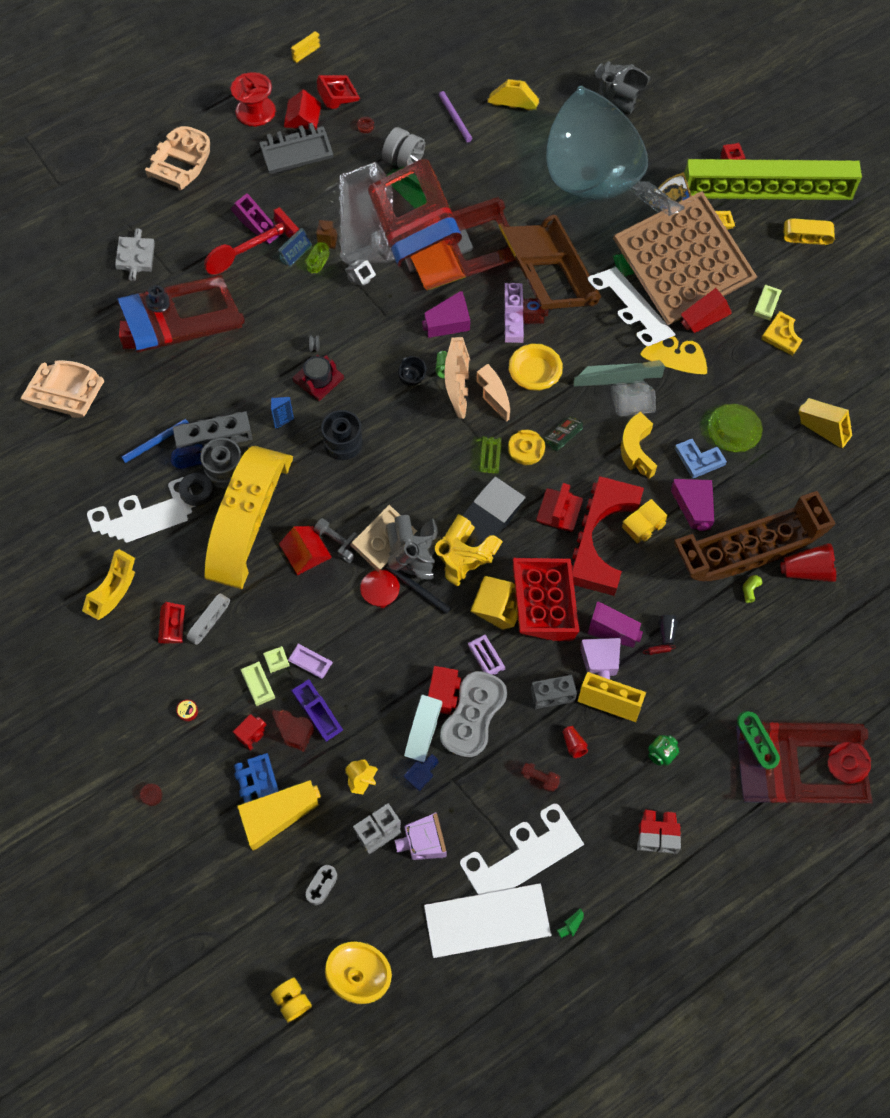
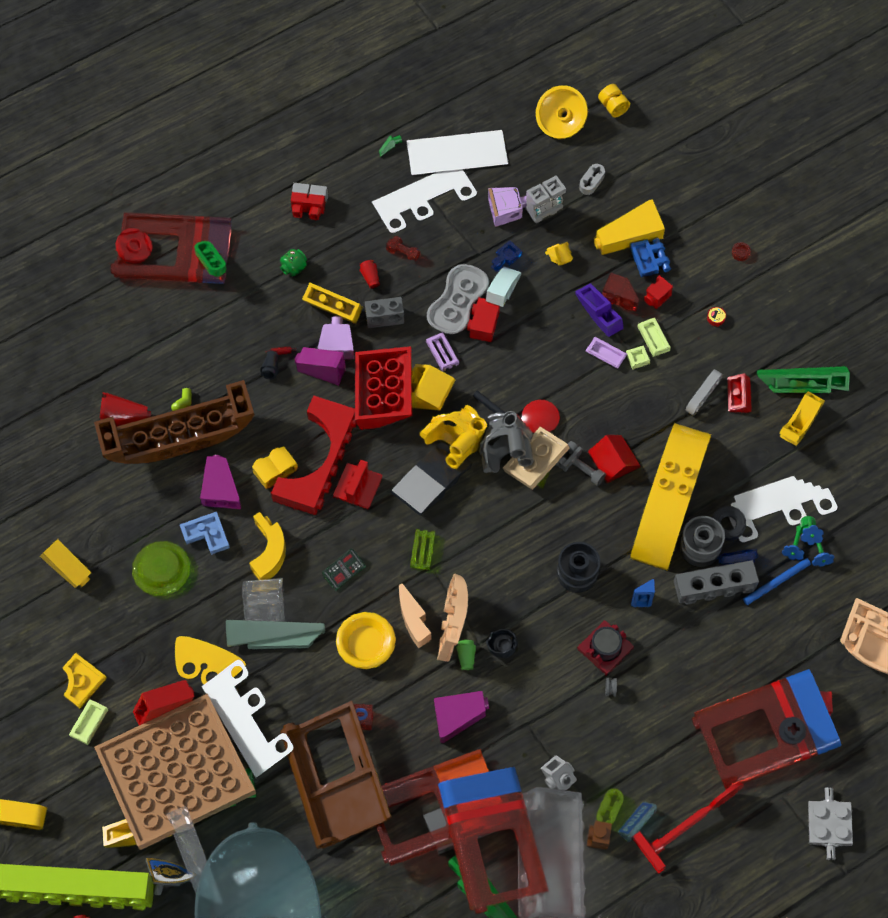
camera: 175 degrees left, 0 degrees up
magenta slope [230,193,280,244] -> none
lavender slope [505,283,524,343] -> none
yellow tile [508,430,545,465] -> none
none -> green wedge [757,366,850,393]
none -> blue plant [782,516,834,567]

